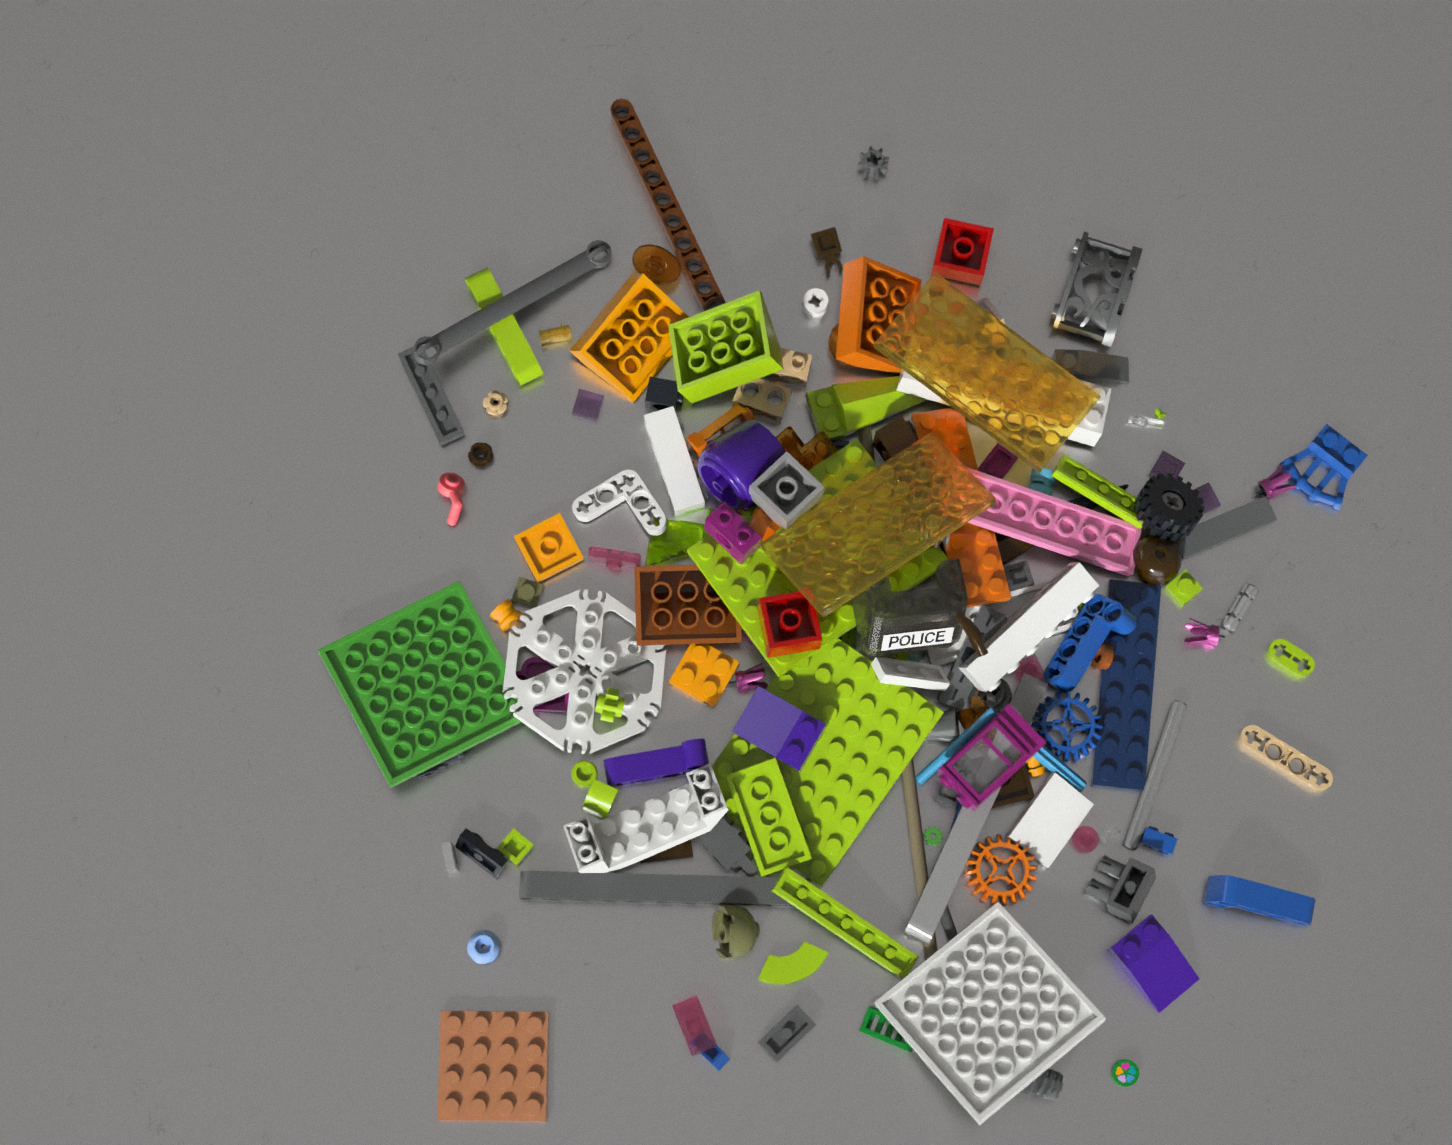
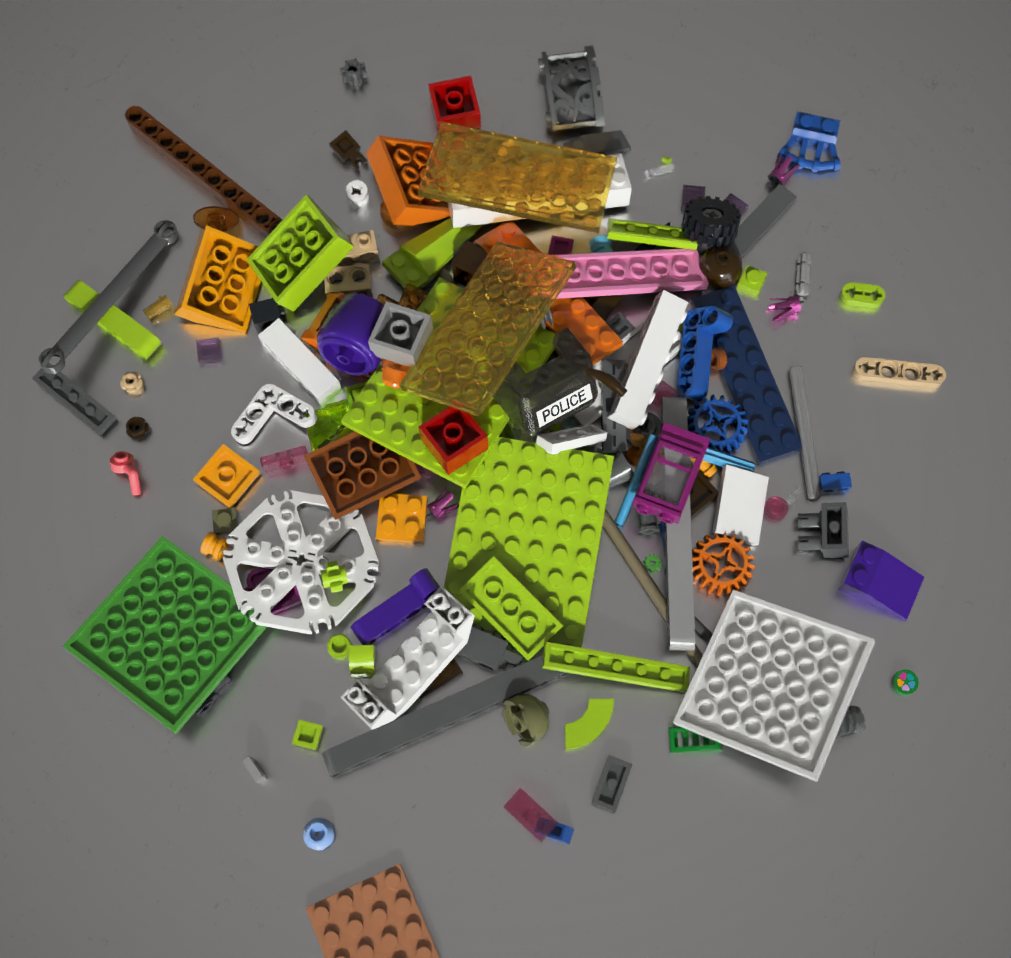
camera: 20 degrees left, 5 degrees down
black plate [455,828,508,879] -> none
magenta brick [704,501,762,565] -> none
dark purple slope [732,686,827,772] -> none
blue beam [1204,875,1316,926] -> none

